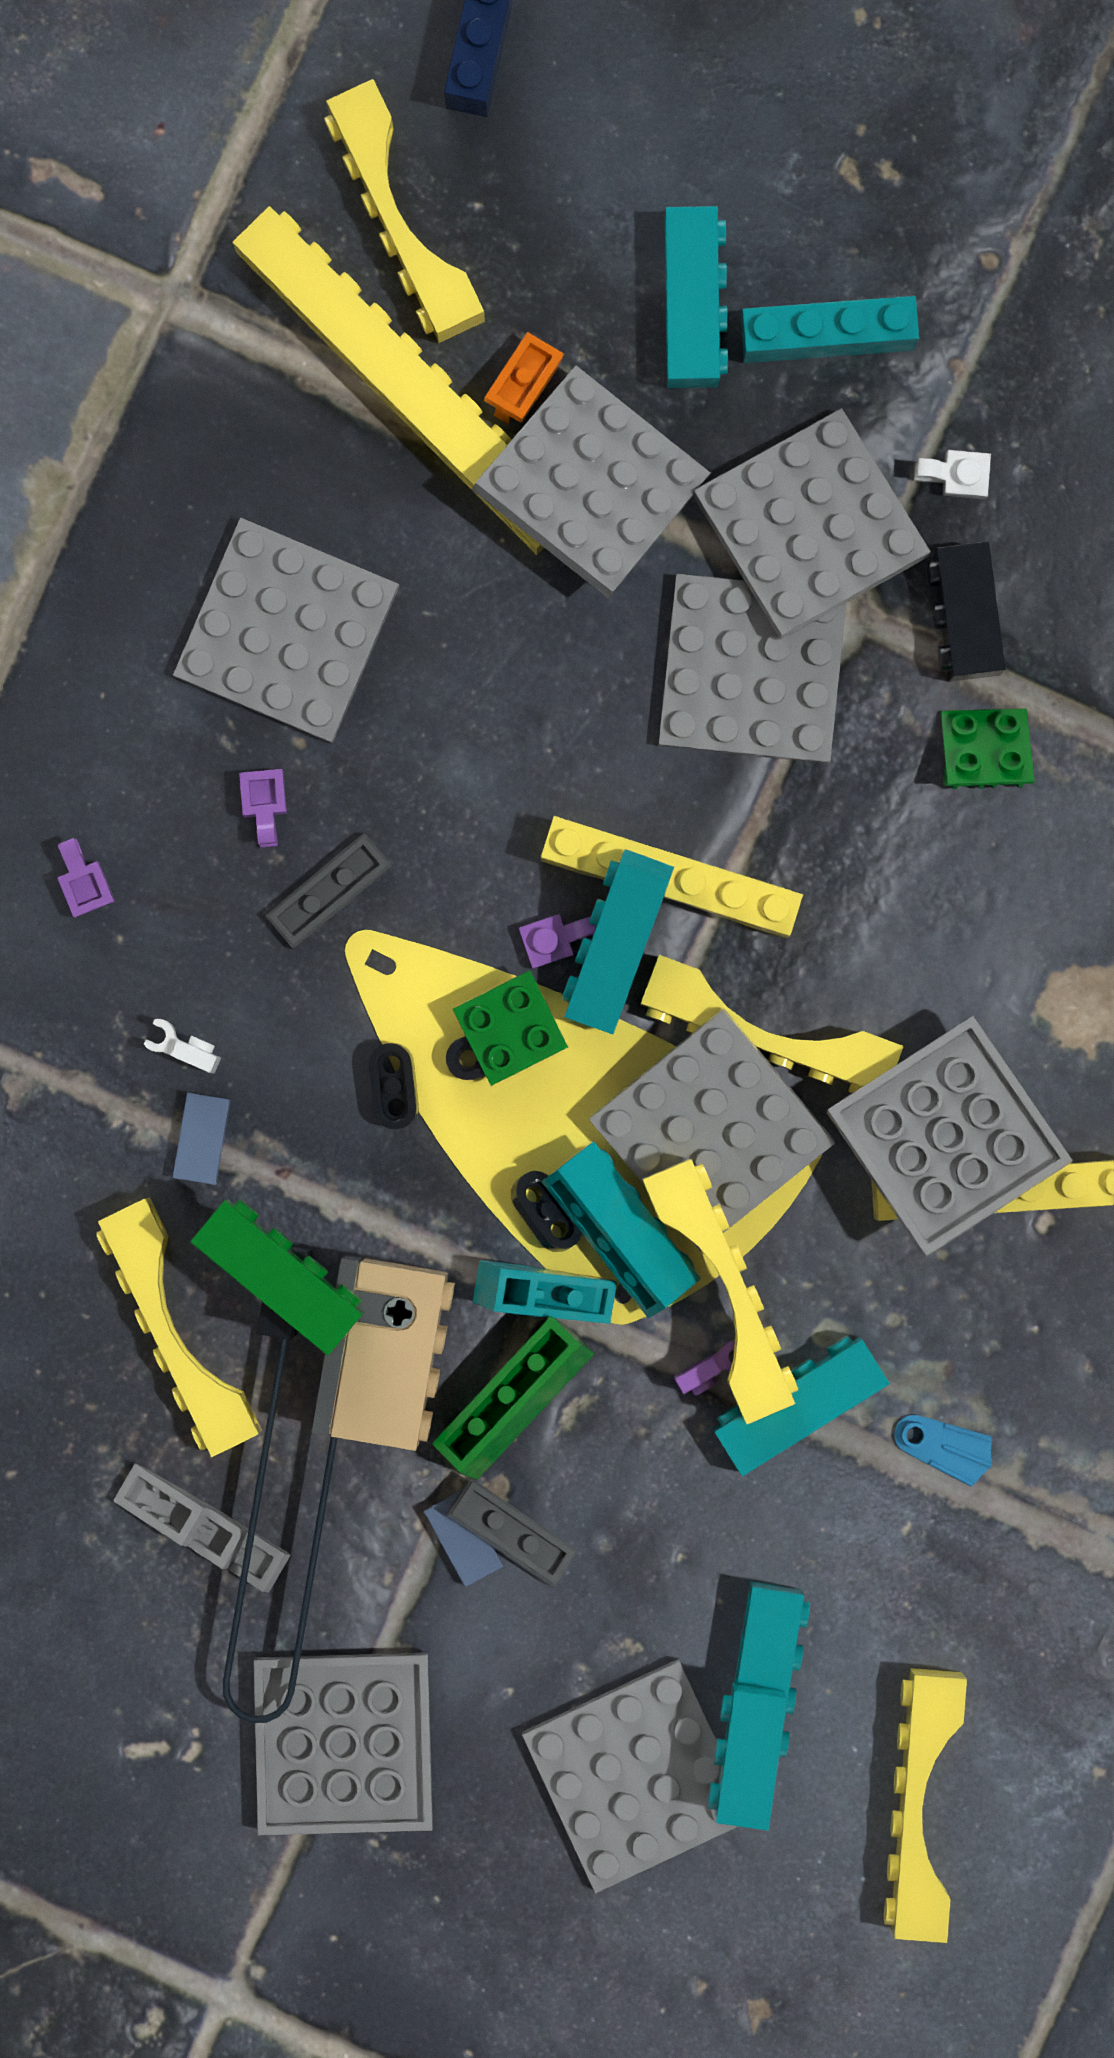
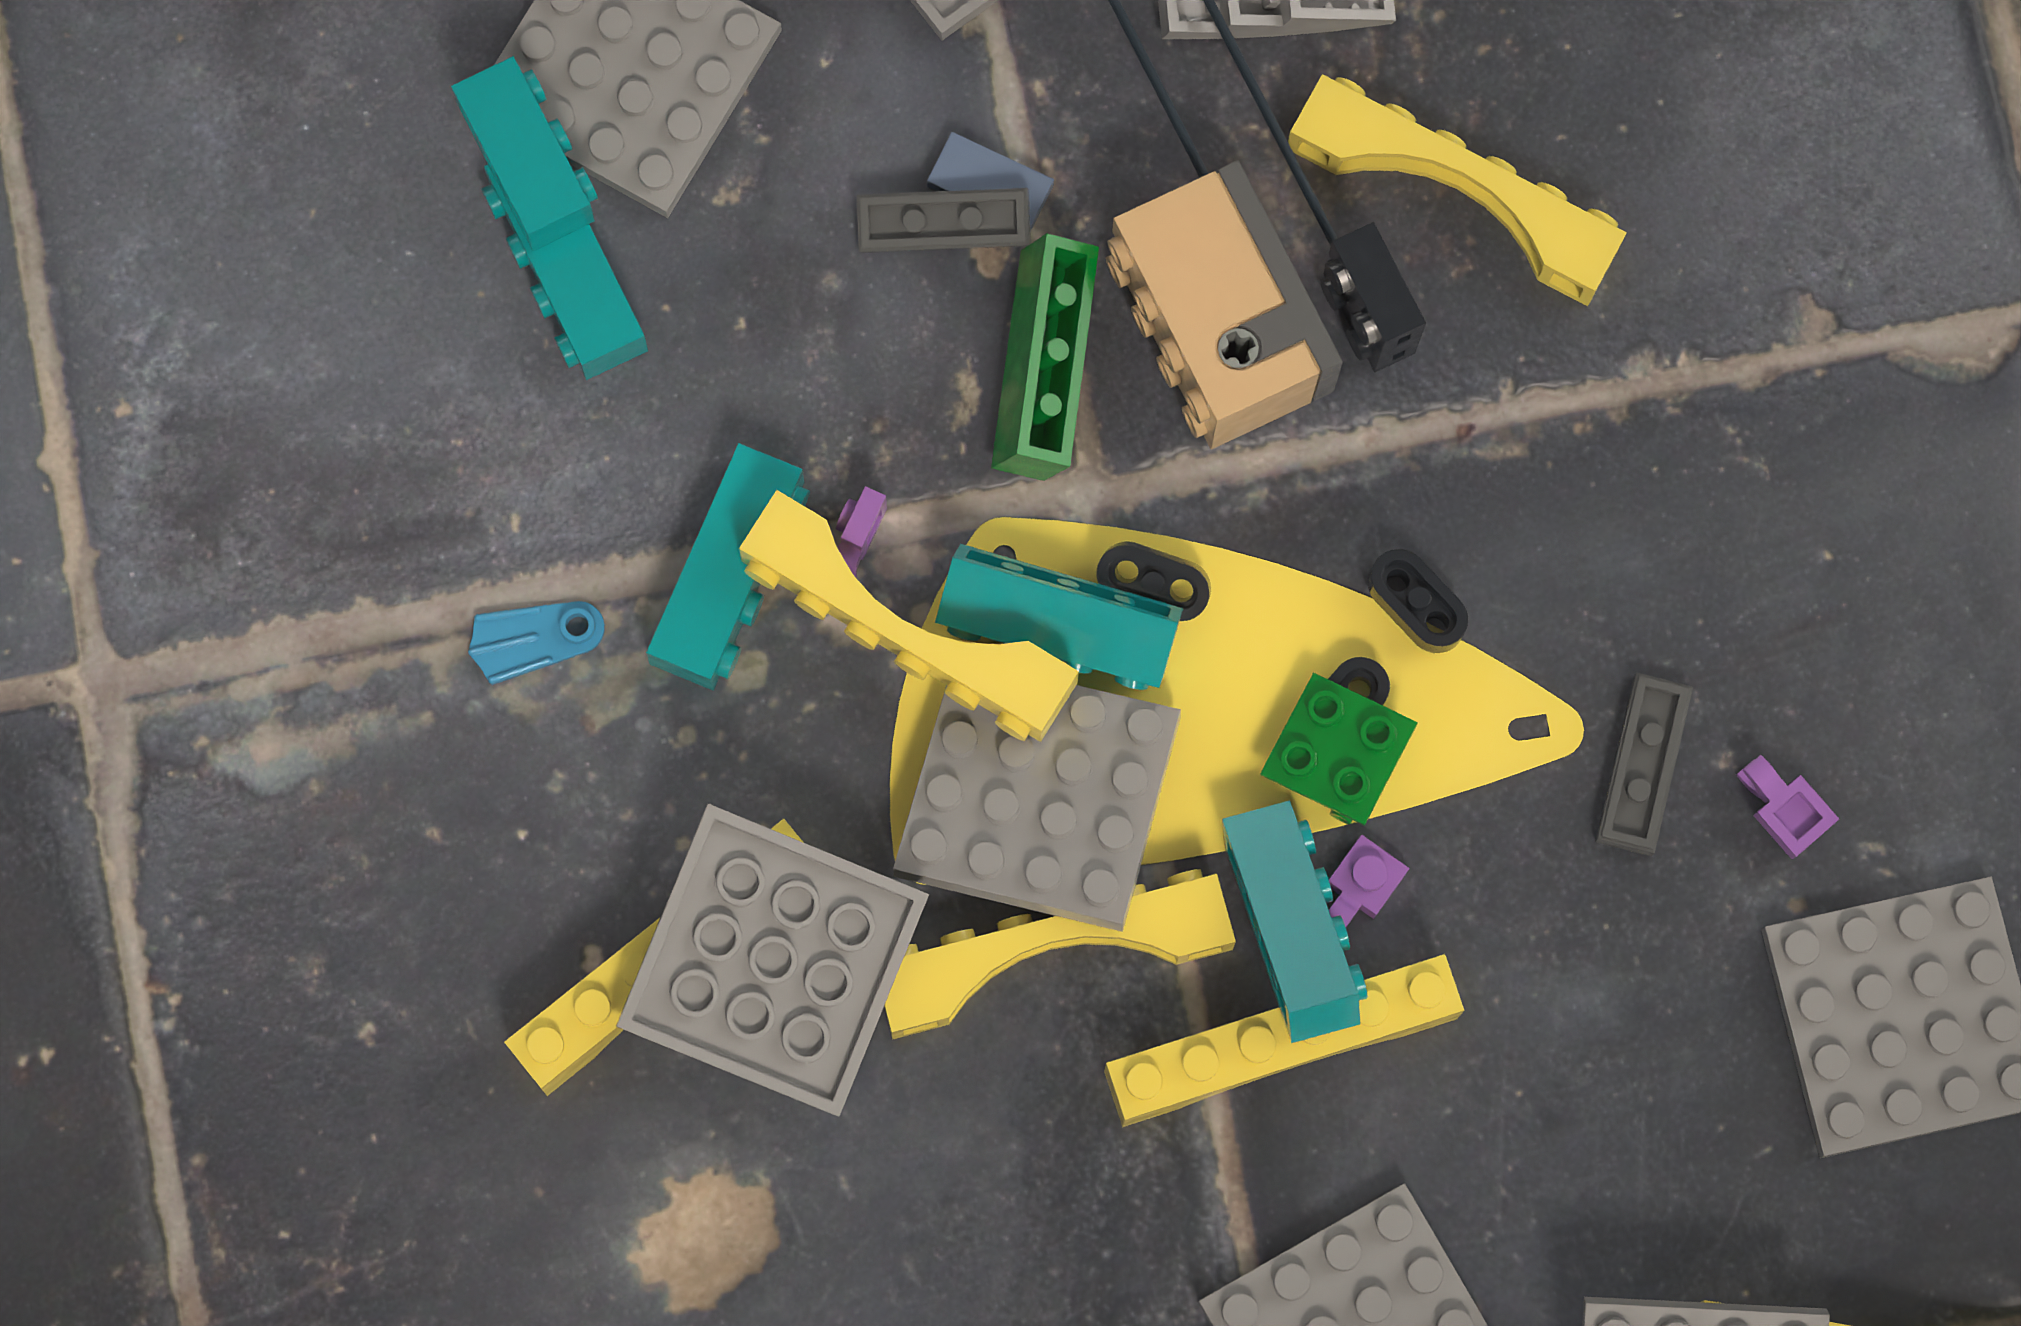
camera: 140 degrees right, 10 degrees down
medium lavender plate [57,838,116,918] -> none
white plate [144,1019,221,1074] -> none
sand blue tile [173,1092,231,1185] -> none
green brick [190,1199,364,1356] -> none
teal slope [473,1260,617,1324] -> none
light yellow arch [884,1668,967,1943] -> none

